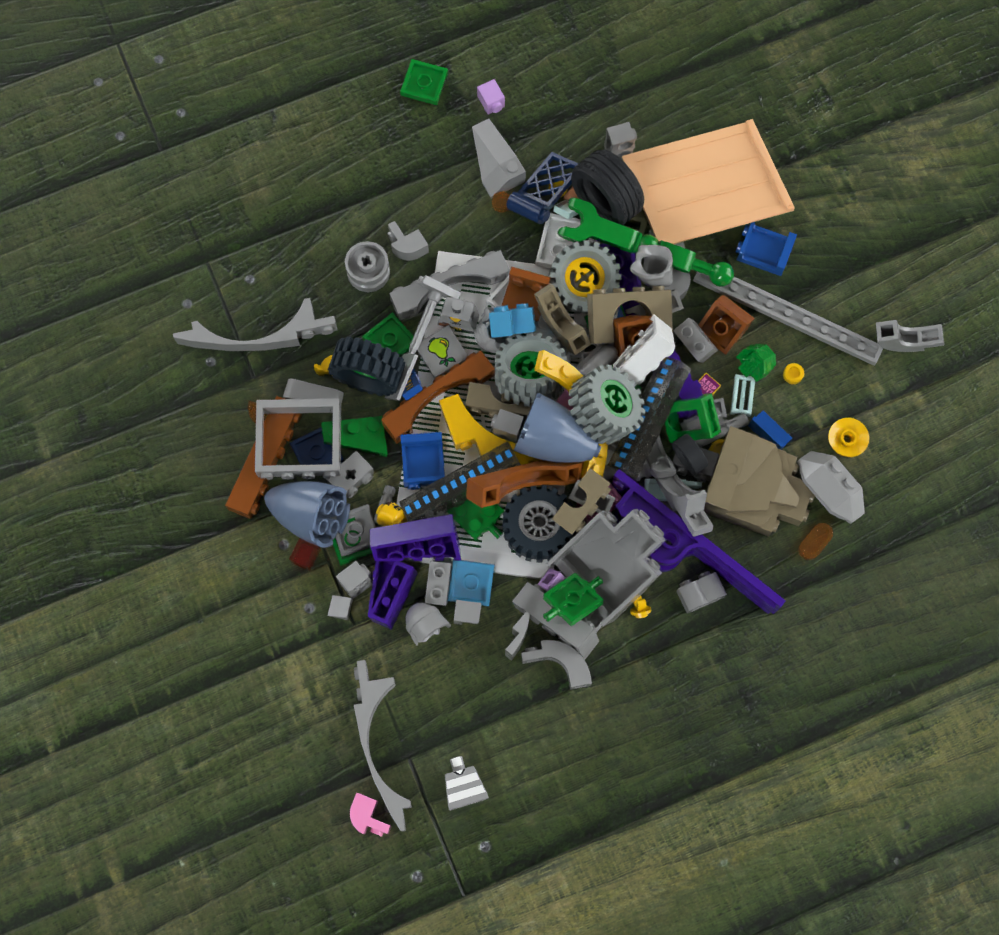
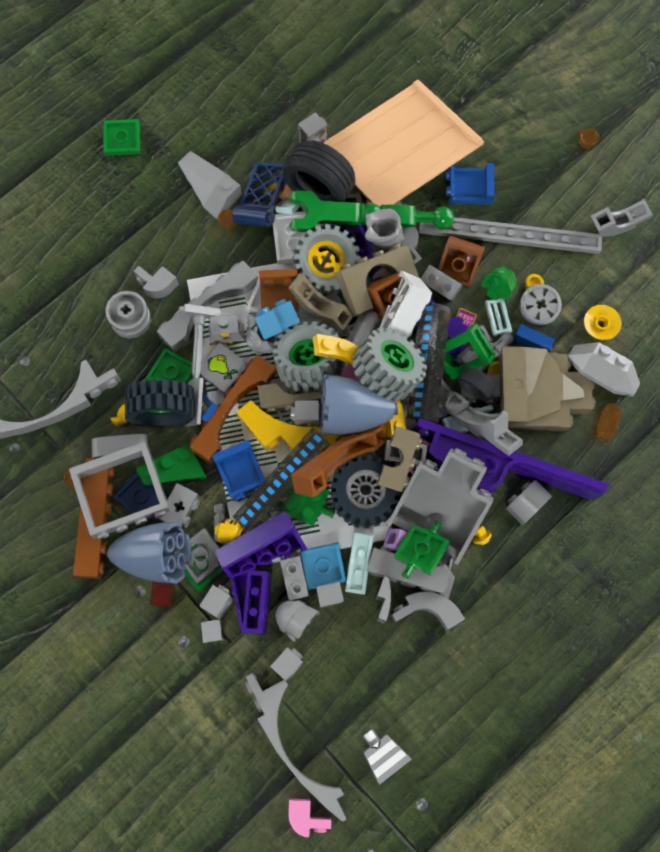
camera: 20 degrees left, 0 degrees up
lavender brick [477,79,505,114] -> none
none -> light grey brick [270,648,303,681]
none -> light aqua tile [345,532,374,595]
none -> light grey wheel [519,284,562,326]
none -> clear orange tile [578,128,599,149]

